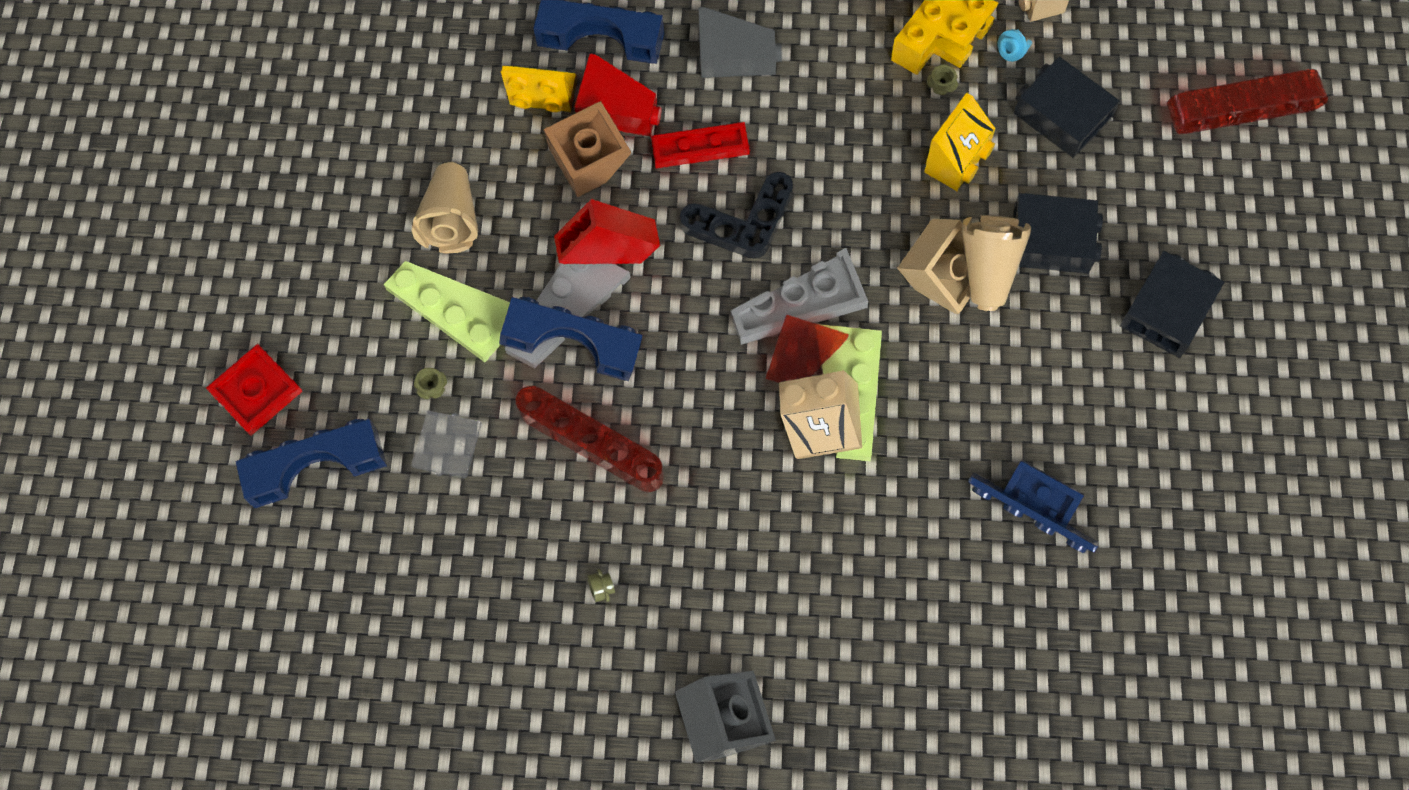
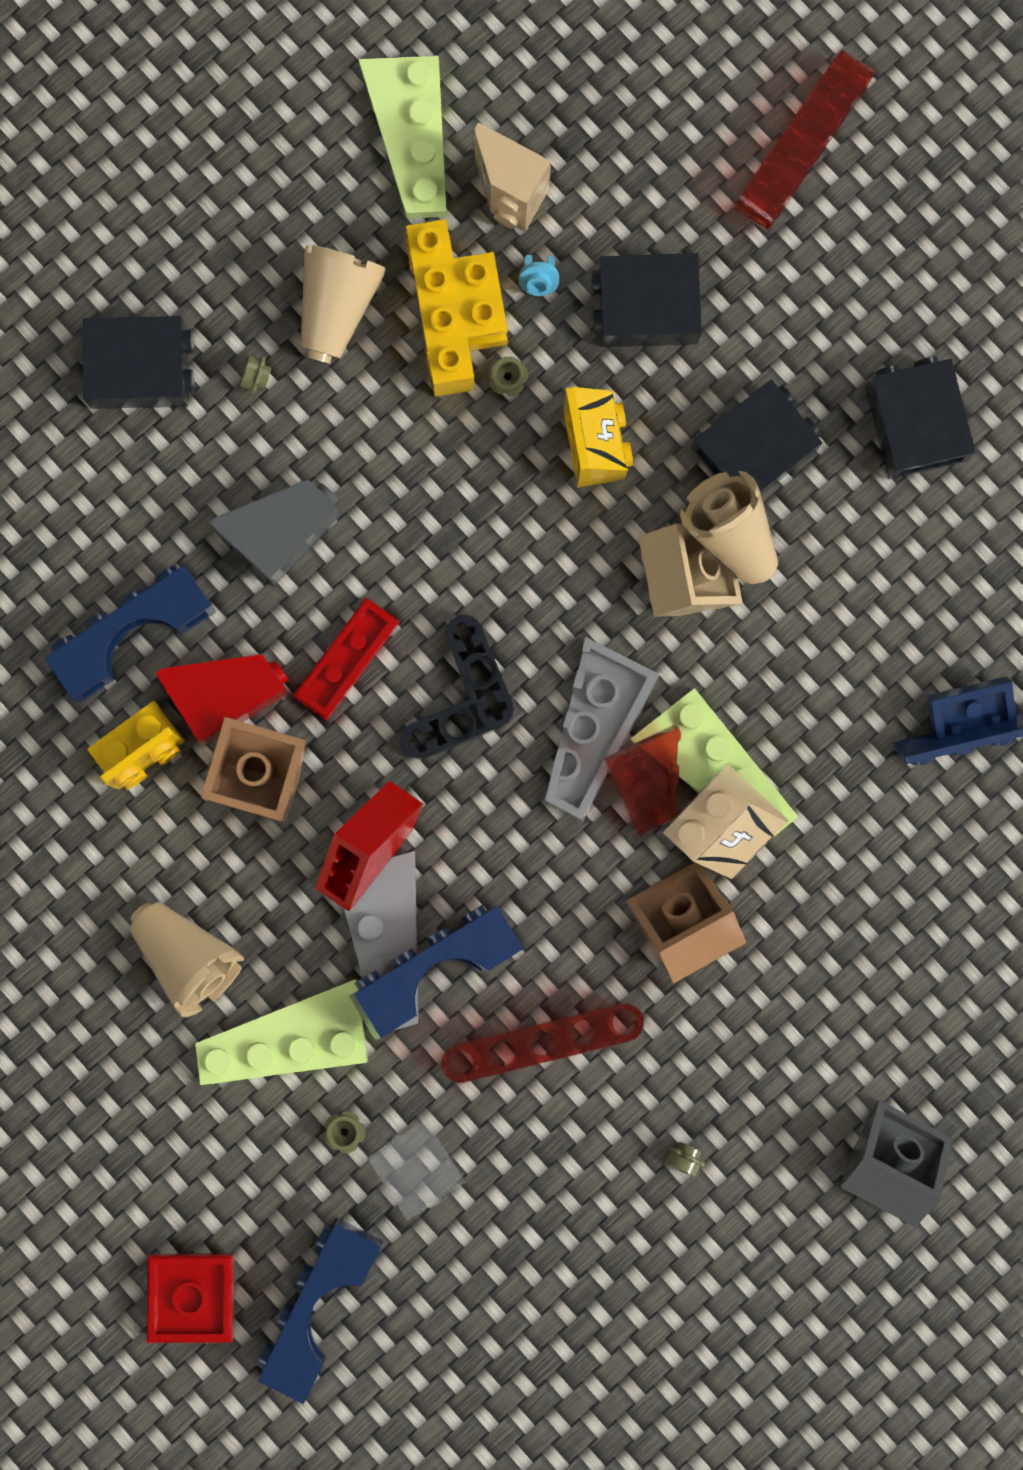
camera: 55 degrees left, 15 degrees up
none -> medium nougat slope [626,862,747,983]

